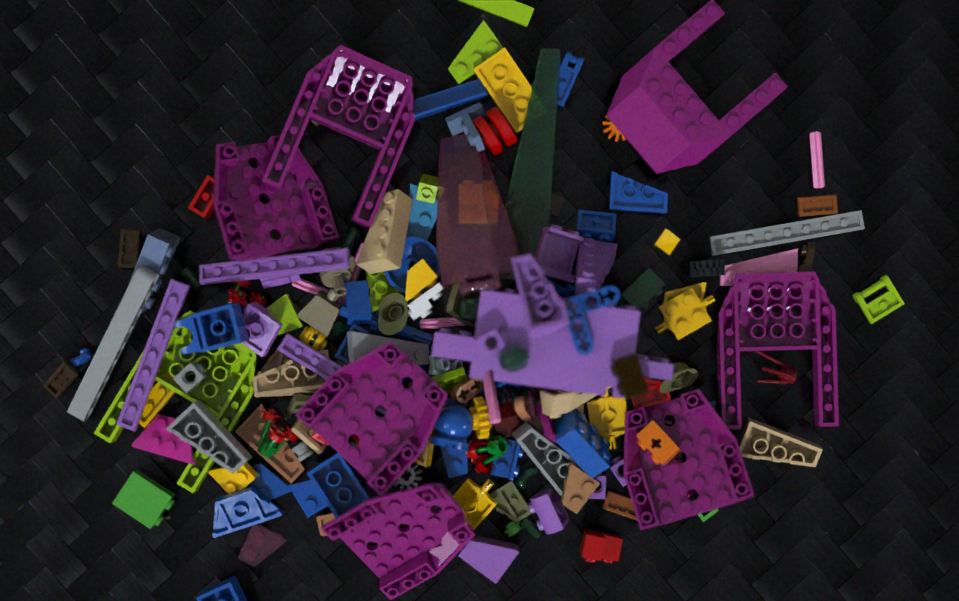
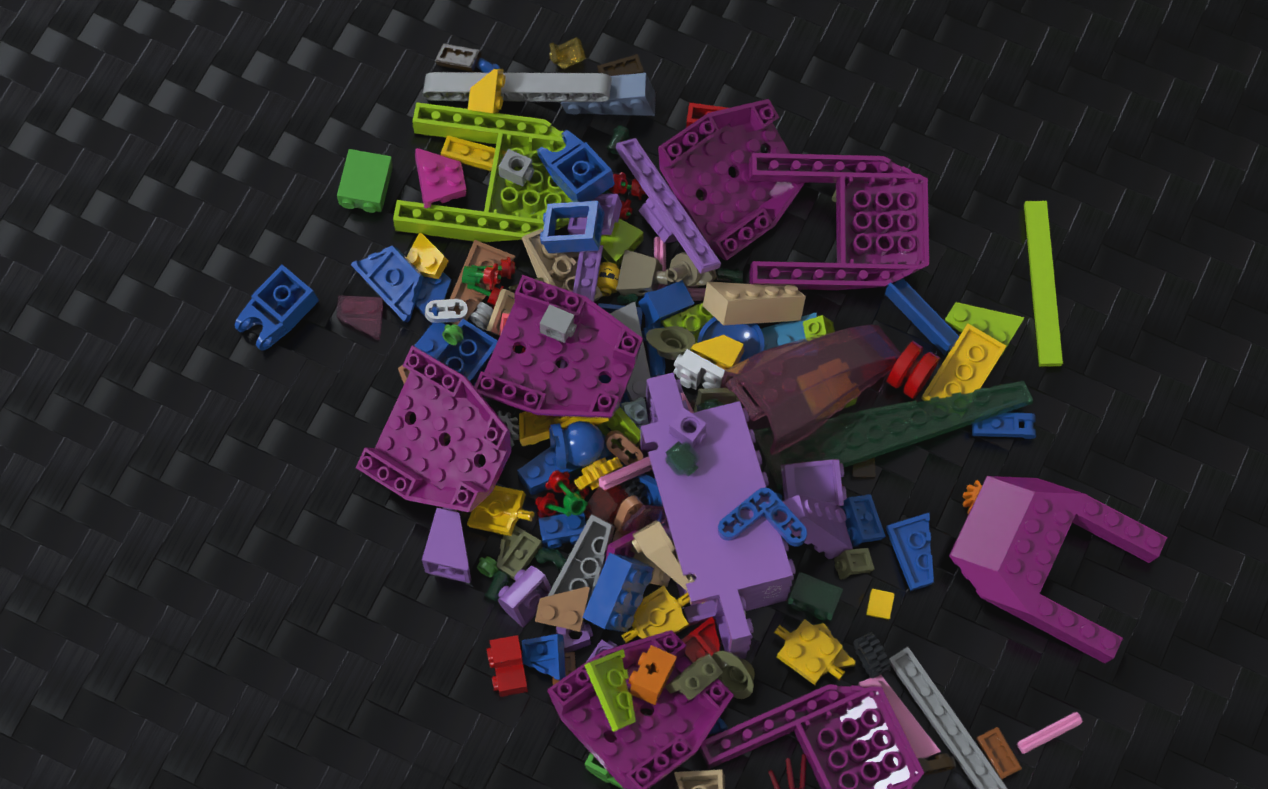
camera: 60 degrees right, 20 degrees down
medium lavender tile [116,279,190,431] -> none
light grey wedge [166,400,252,473] -> none
sand blue bracket [445,102,487,152] -> none
medium lavender wedge [511,254,569,339] -> none
dark brown brick [610,353,649,399] -> none
none -> white beam [425,299,468,323]
none -> bright green plate [442,324,464,345]
none -> yellow slope [468,69,506,113]
none -> blue wing [522,634,566,680]
none -> blue window [540,201,605,253]
none -> light grey brick [540,304,577,343]
none -> clear yellow bracket [549,37,586,69]
none -> lime wing [584,649,636,732]
none -> olive bracket [665,654,723,700]
none -> olive bracket [834,548,874,579]

